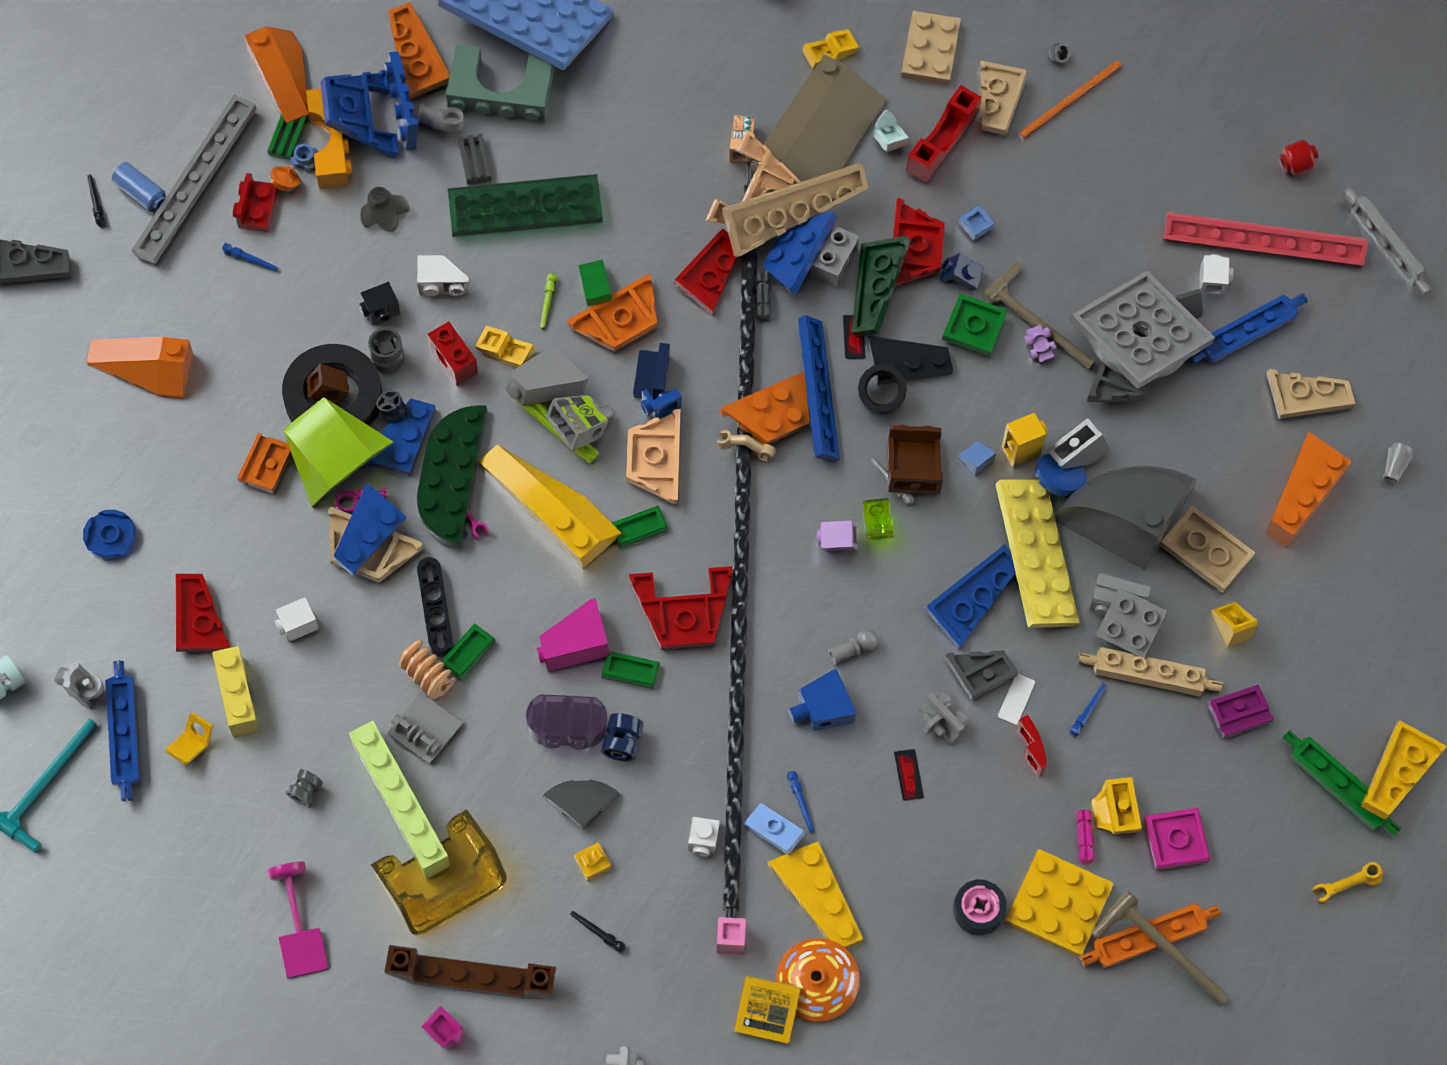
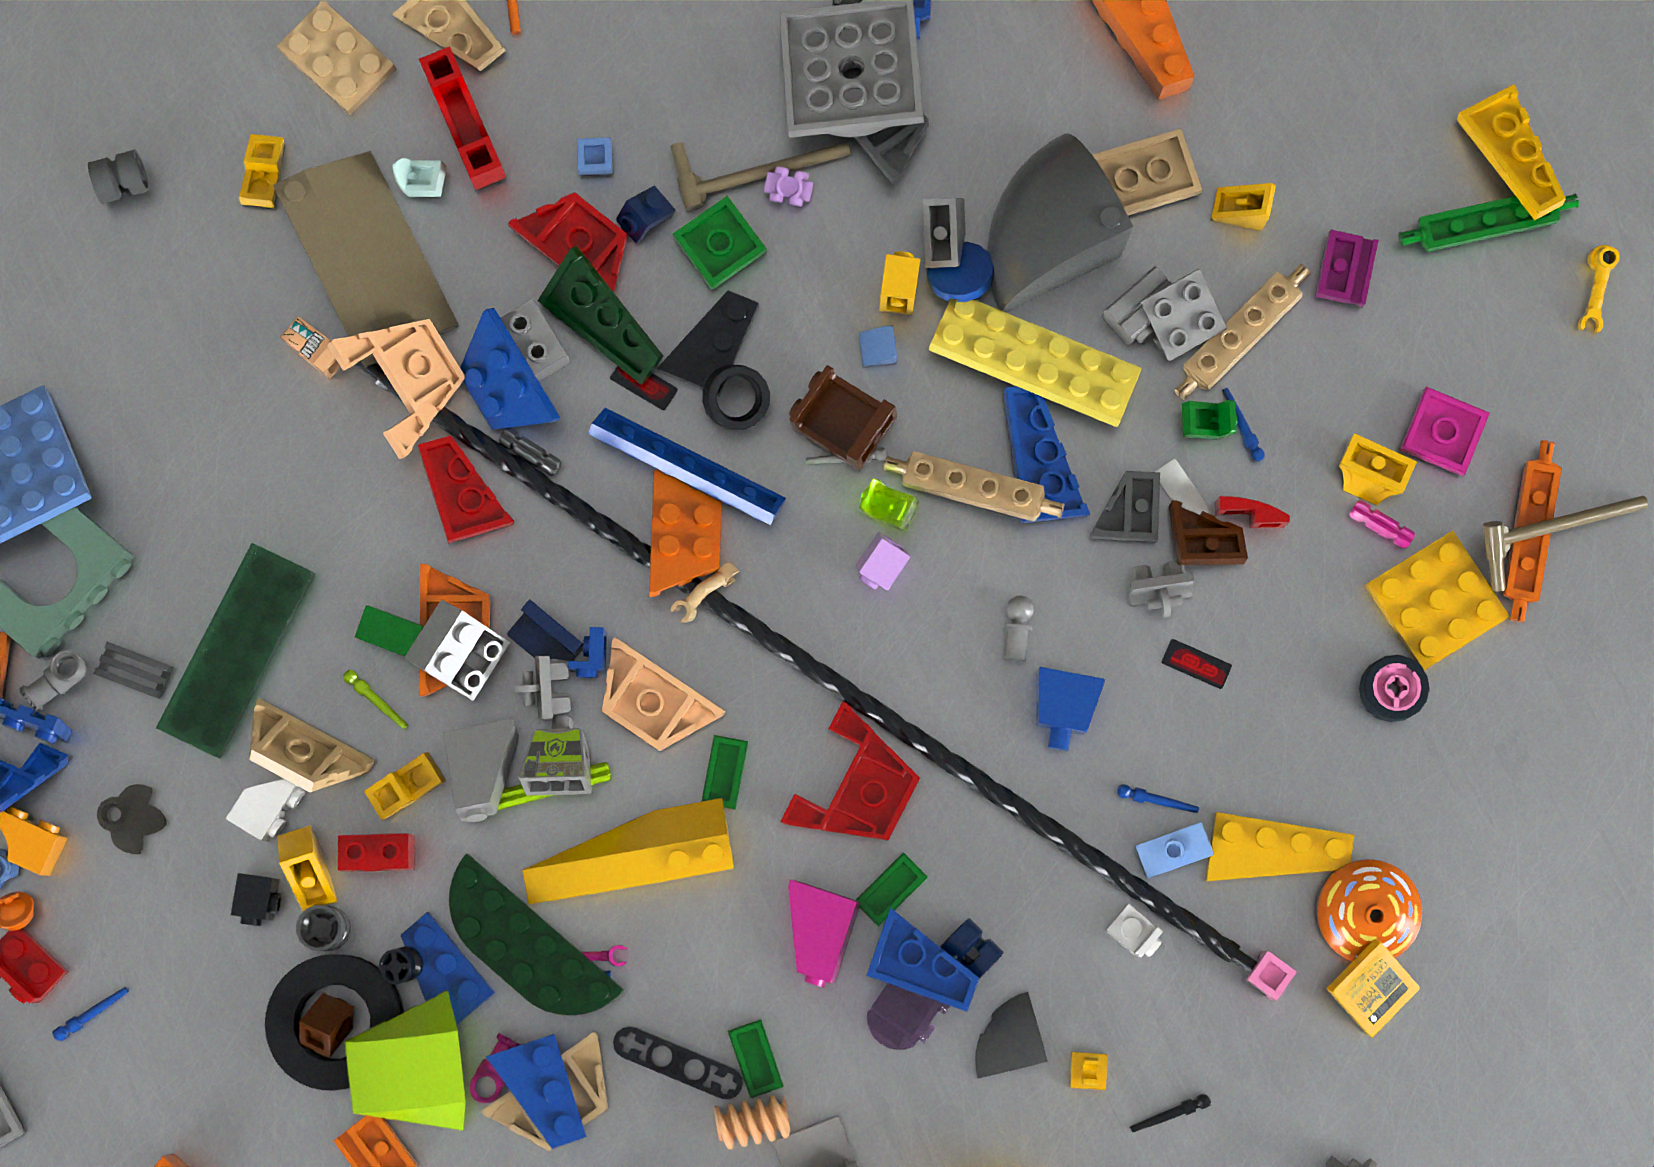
camera: 55 degrees left, 15 degrees up
tan wing [722,163,868,257] -> none
none -> tan wing [249,698,374,792]
none -> yellow slope [277,825,337,911]
none -> light grey slope [404,599,510,701]
none -> light grey hips [513,656,571,719]
none -> blue wing [867,908,979,1012]
none -> tan plate [884,451,1064,522]
none -> reddish brown wing [1168,500,1248,565]
none -> green bracket [1182,400,1238,440]

